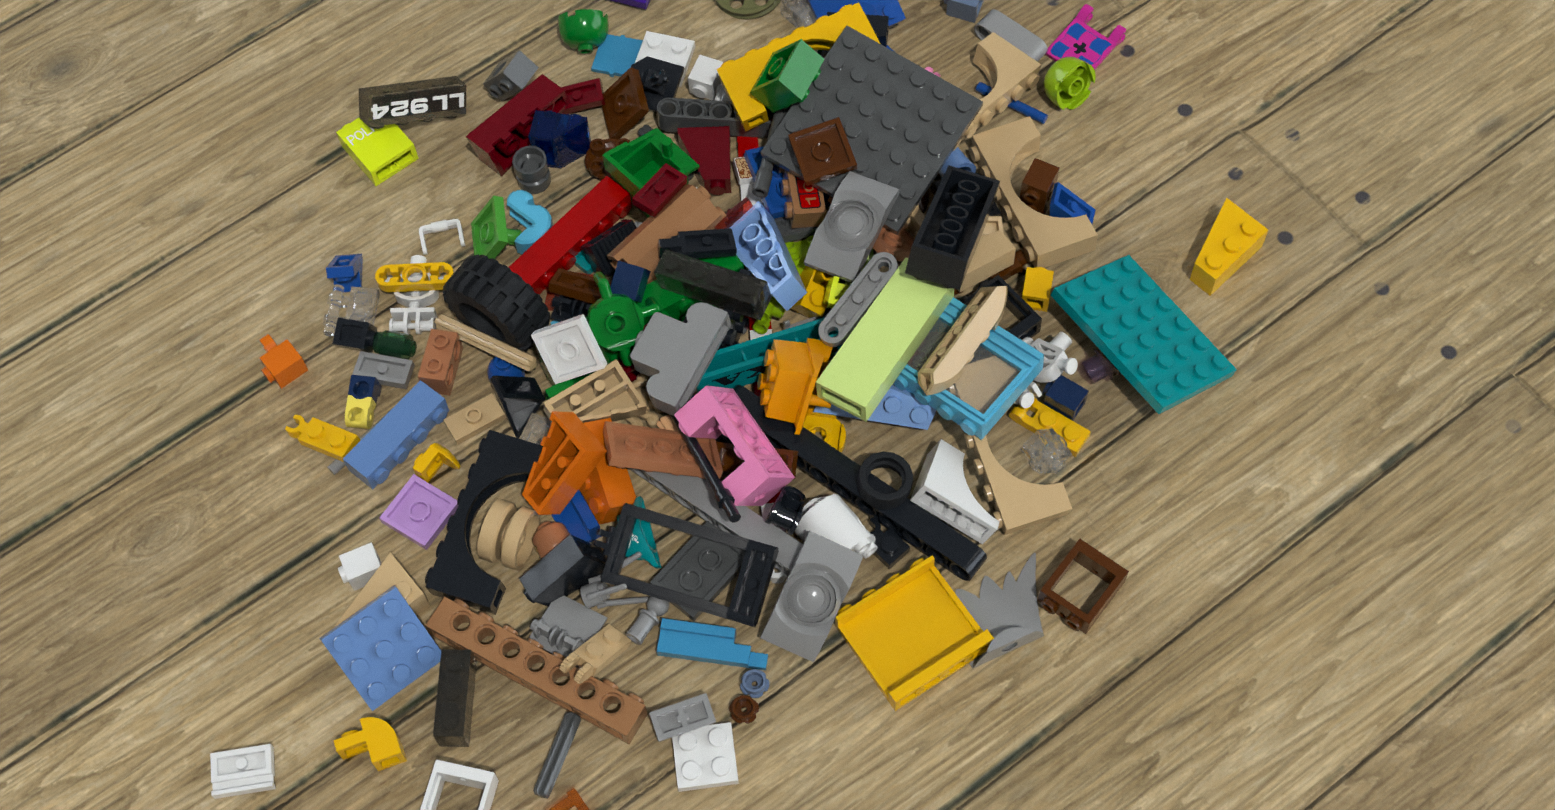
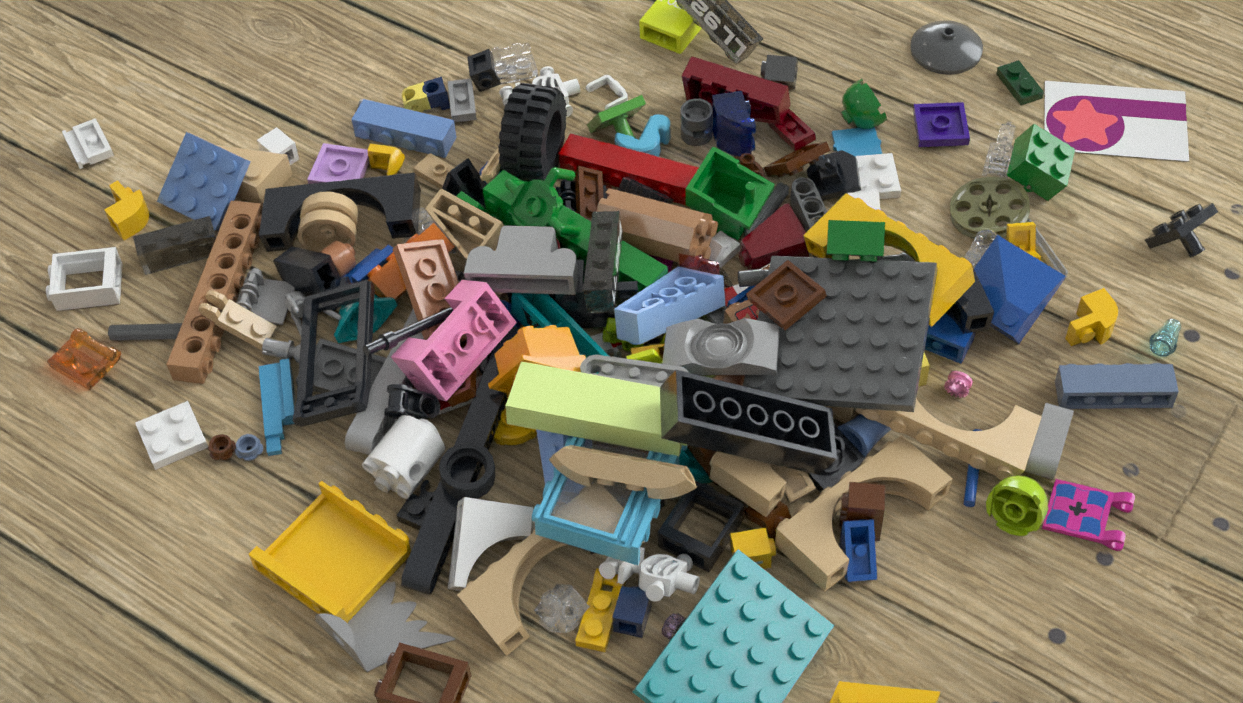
camera: 70 degrees right, 10 degrees down
orange brick [260,334,308,389] -> none
yellow plate [285,415,361,462] -> none
blue slope [326,254,363,293] -> none
clear green brick [373,330,417,360] -> none
yellow beam [375,262,454,292] -> none
nougat brick [418,329,463,396] -> none
orange wedge [522,411,607,515] -> none
white plate [531,314,608,384] -> none
dark blue brick [610,261,651,303] -> none
dark red plate [632,163,687,217] -> none
light grey hinge [649,693,716,742] -> none
black hinge [658,228,737,260] -> none
light grey slope [760,531,863,662] -> none

